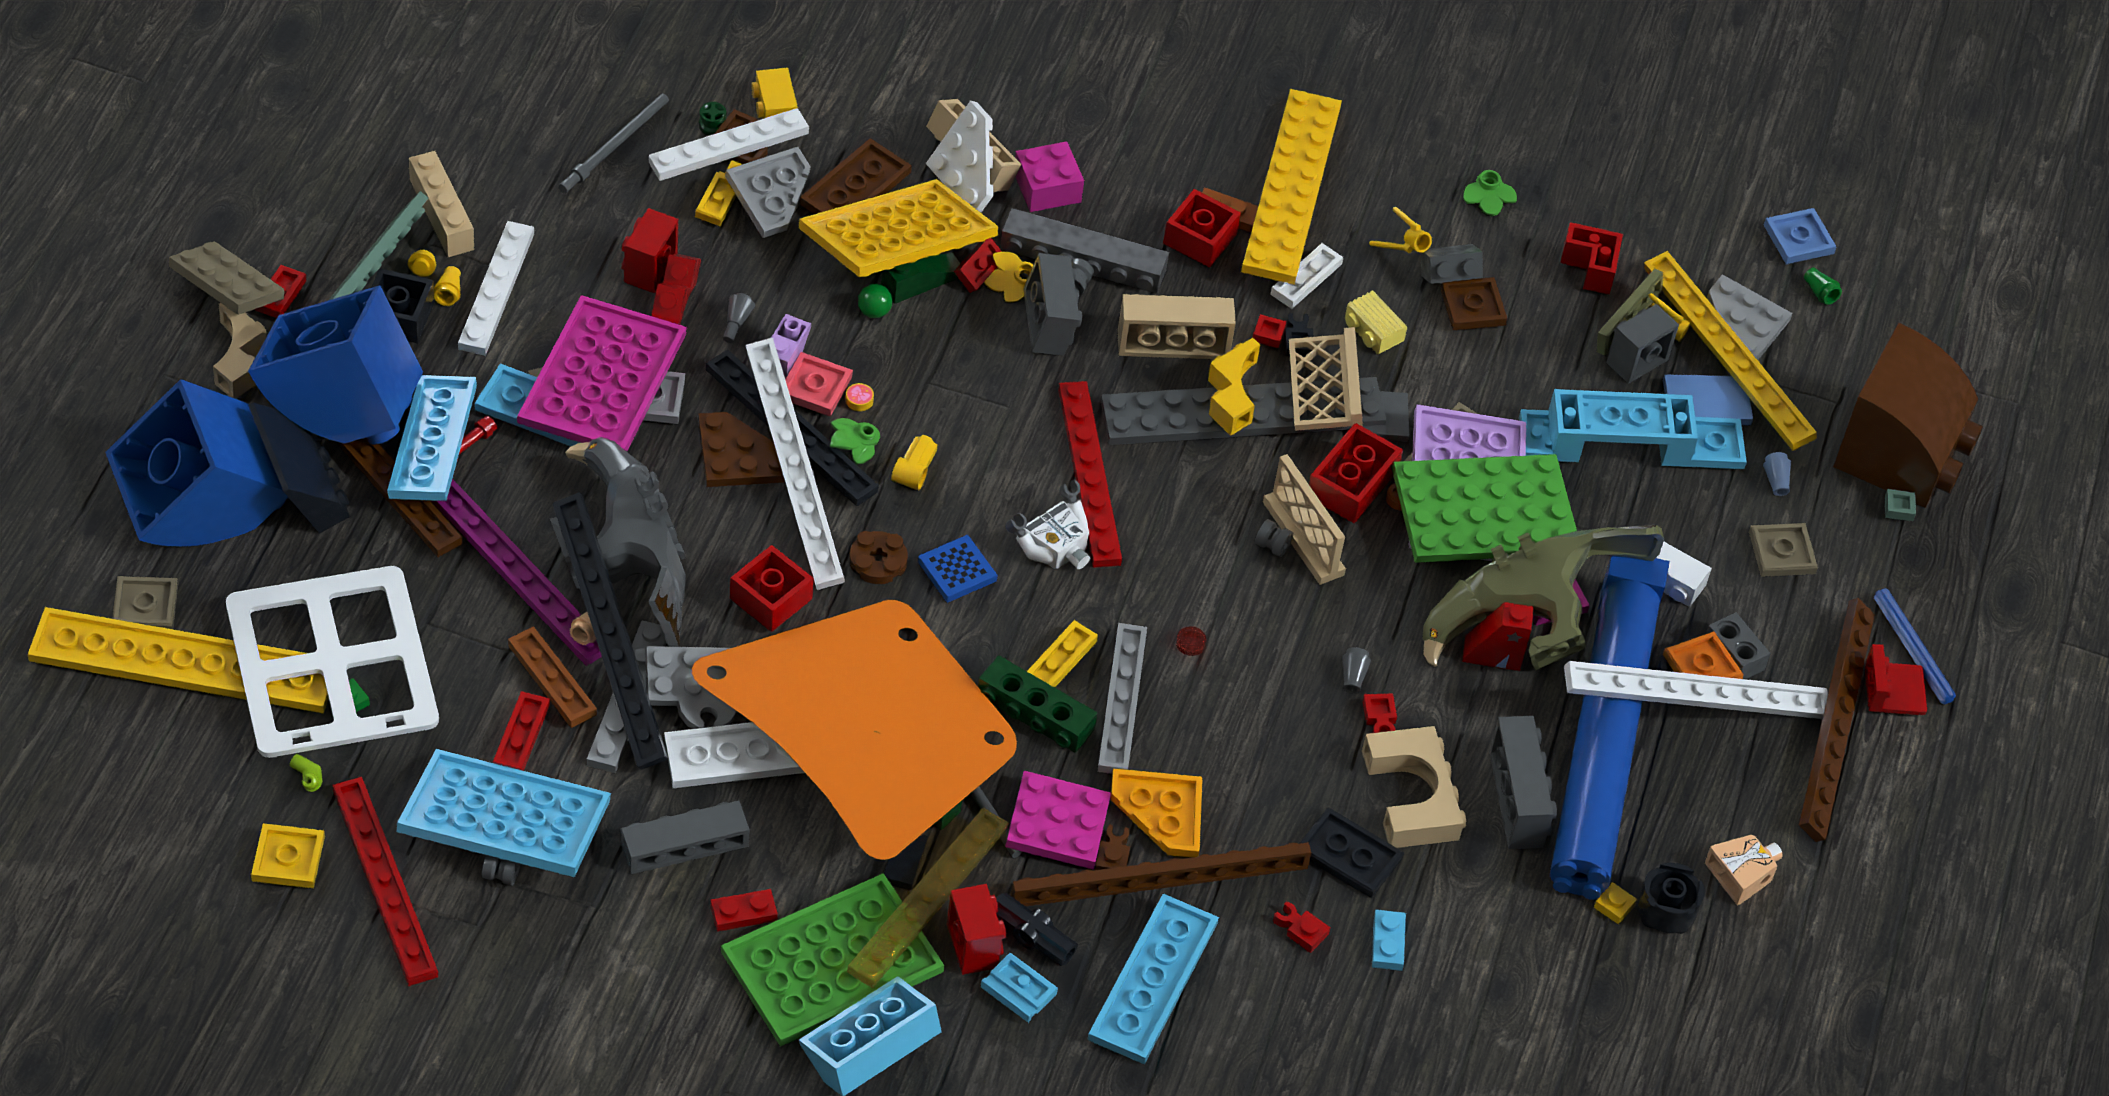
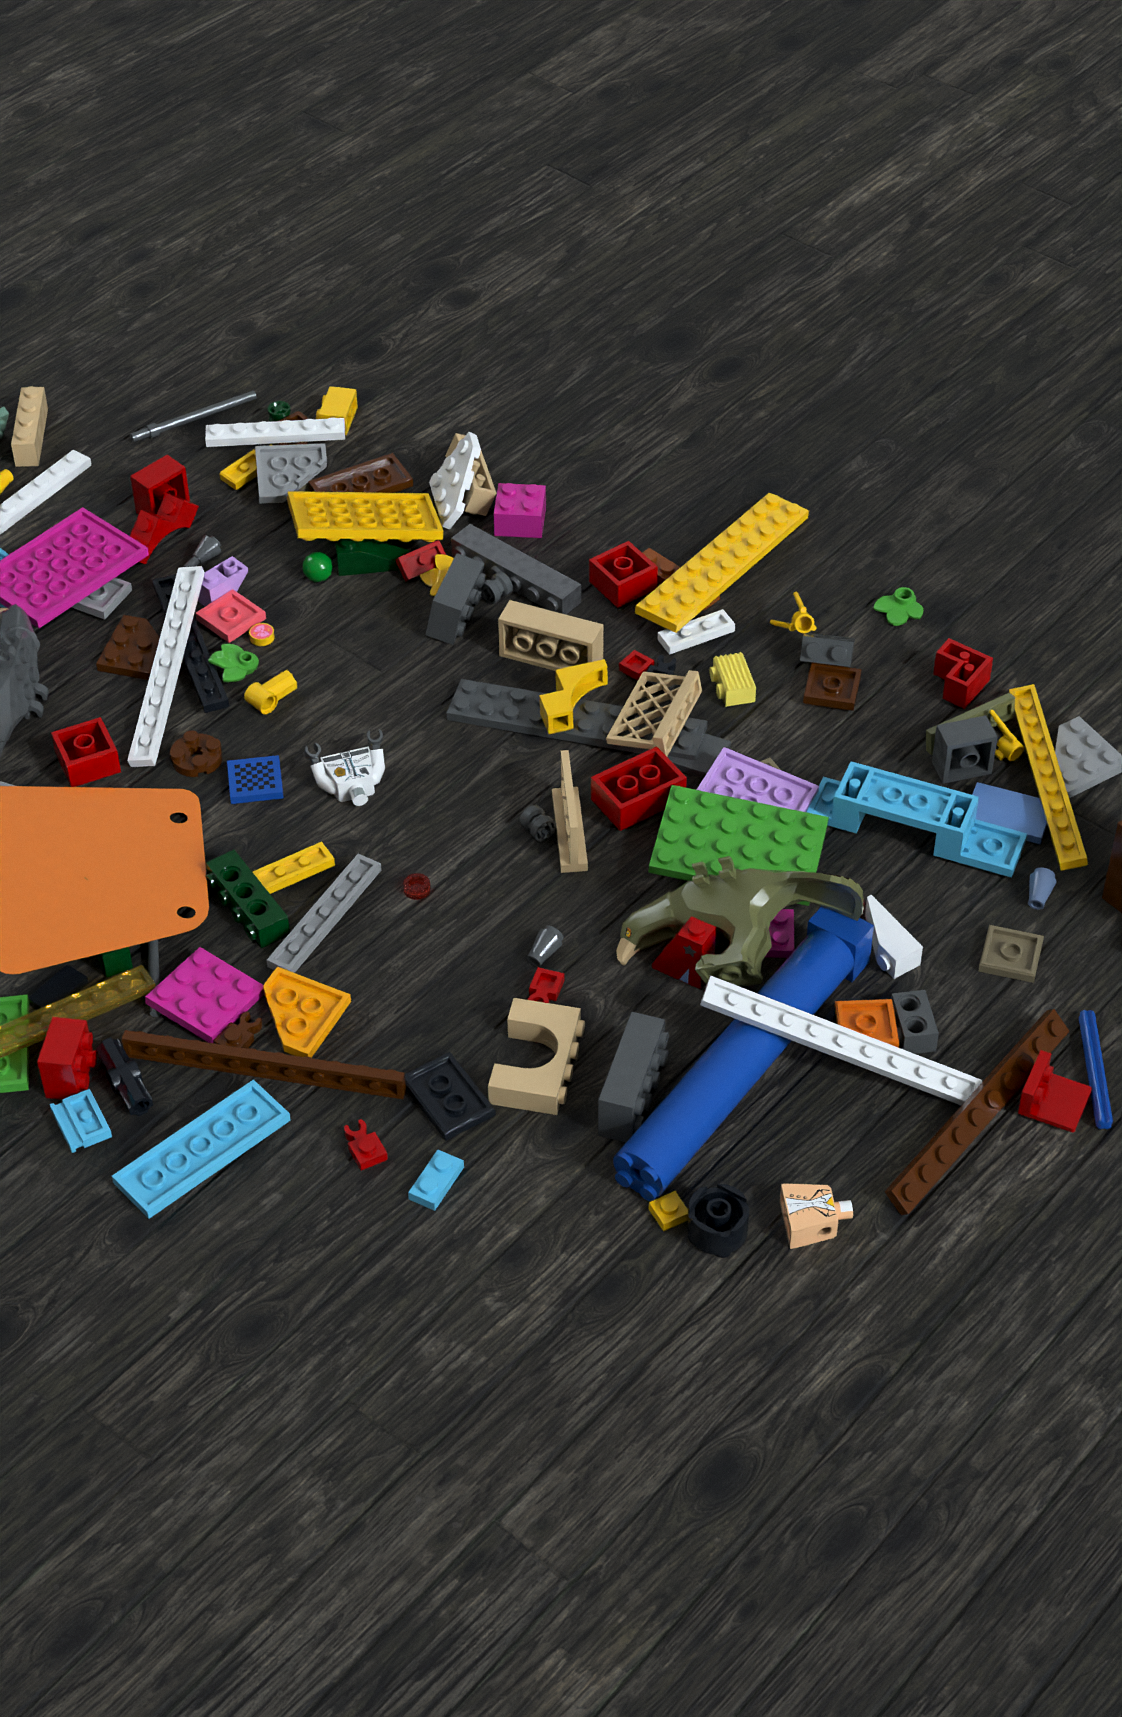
camera: 30 degrees right, 5 degrees down
red plate [1058,381,1122,568] -> none

